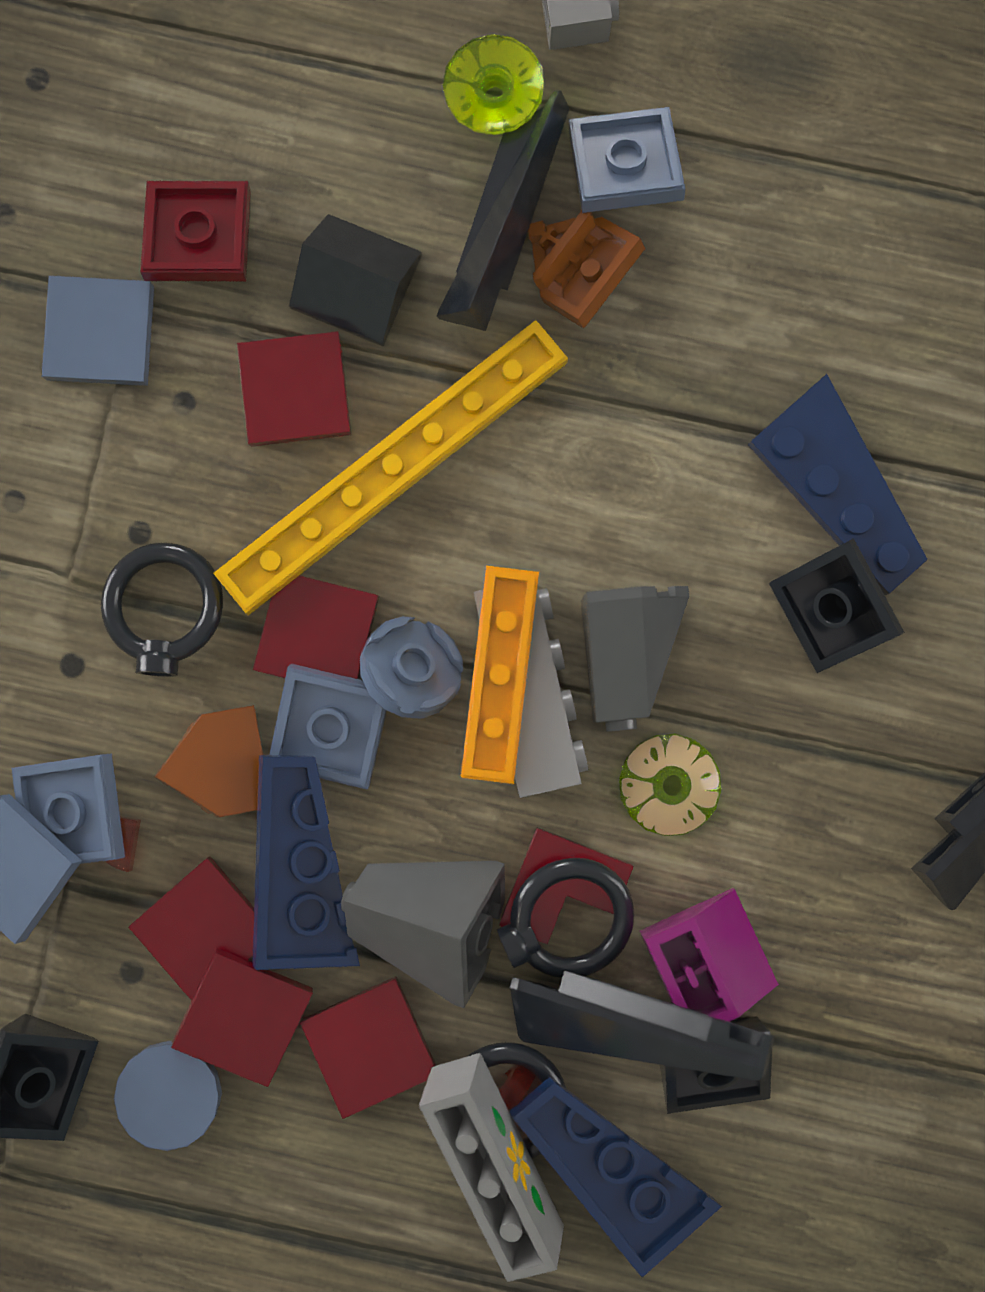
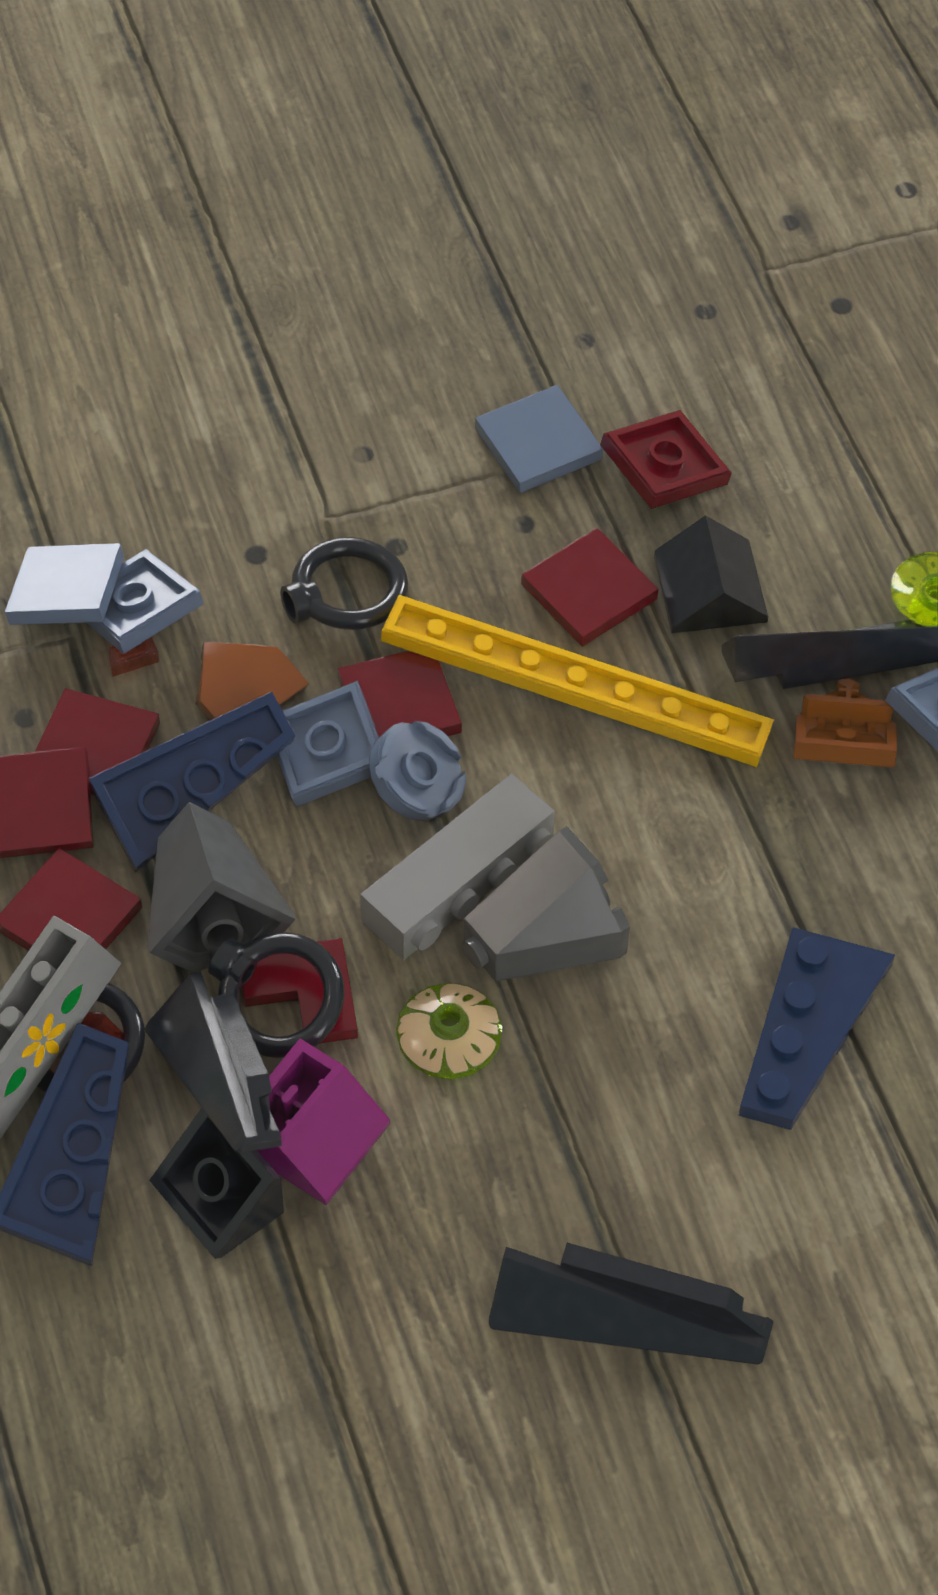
camera: 55 degrees right, 30 degrees down
light orange tile [461,566,539,784] -> none
black slope [769,538,905,673] -> none

